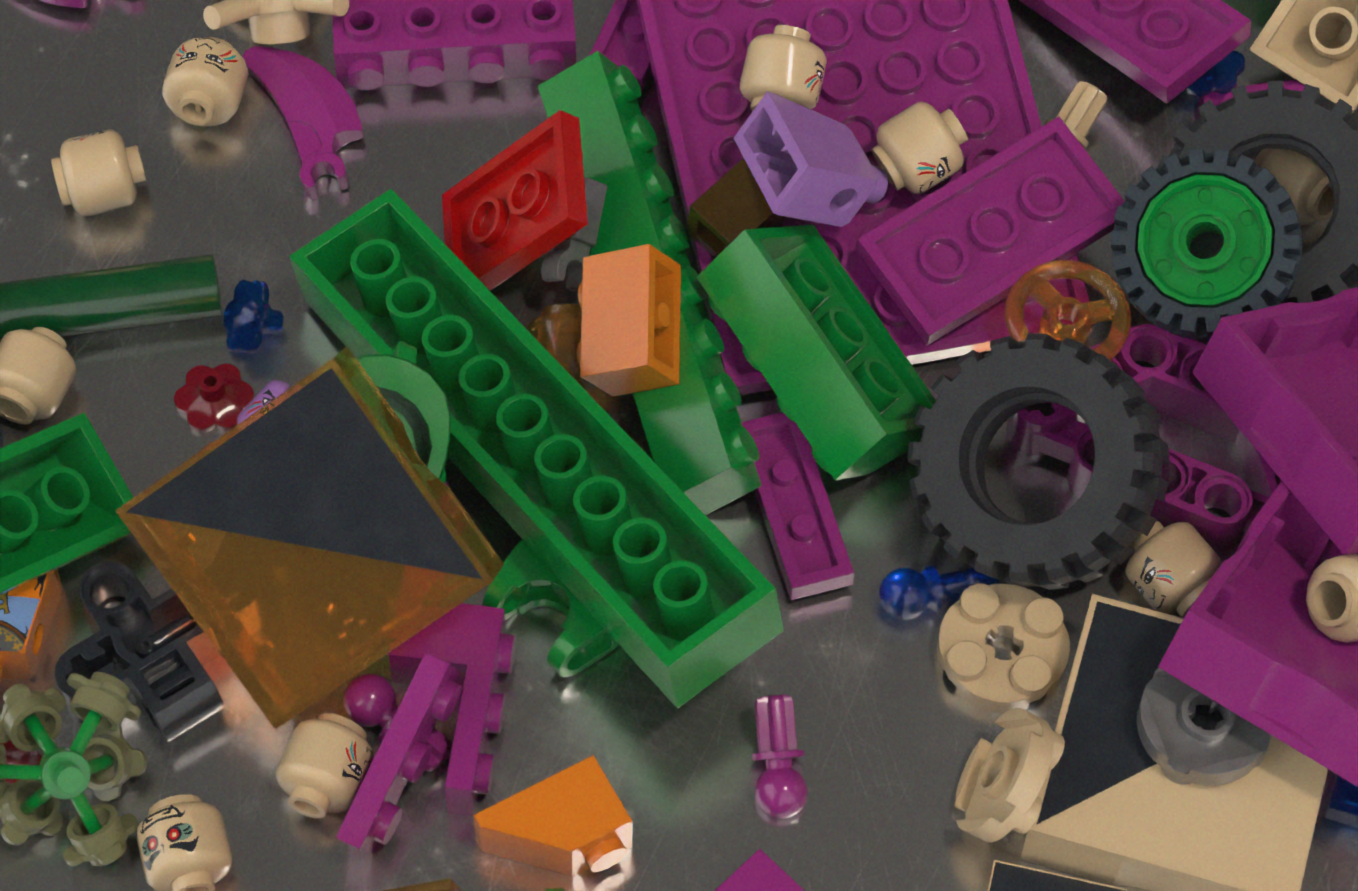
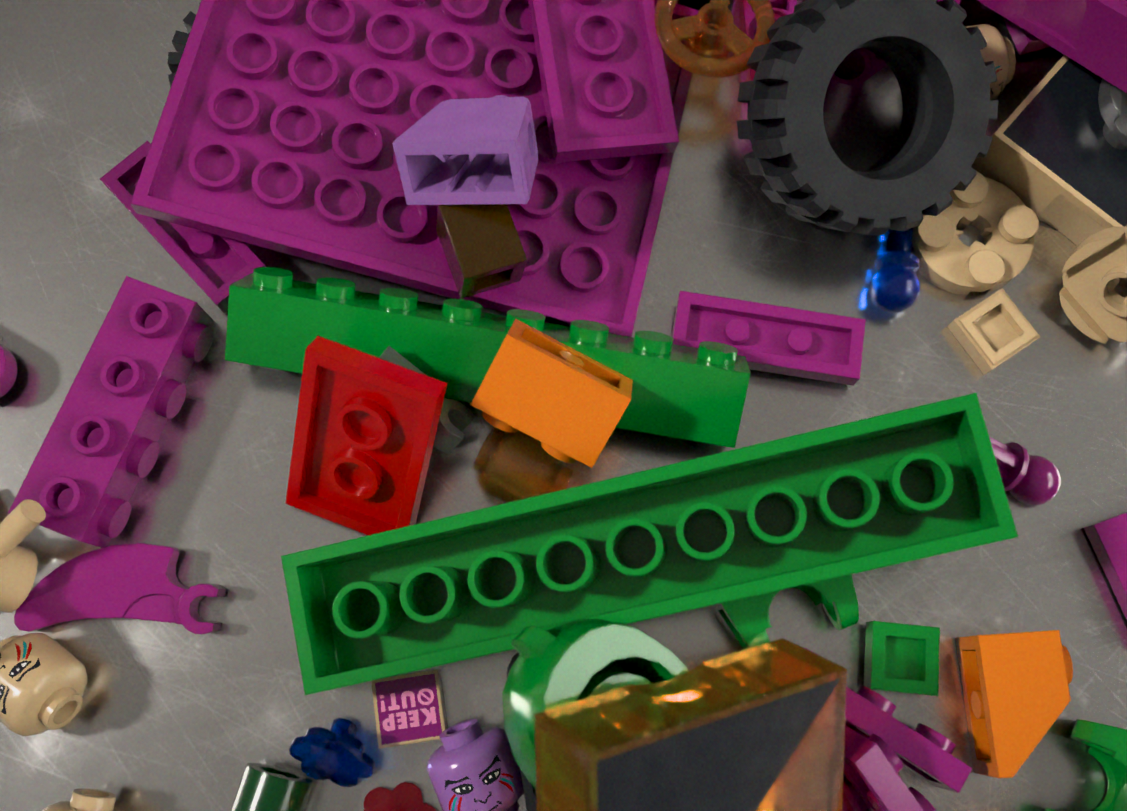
camera: 65 degrees left, 15 degrees up
green slope [696,224,936,480] -> none
tan head [740,25,827,111] -> none
tan head [871,101,968,195] -> none
none -> tile [371,669,447,749]
none -> green plate [864,621,940,696]
none -> tan tile [947,288,1040,375]

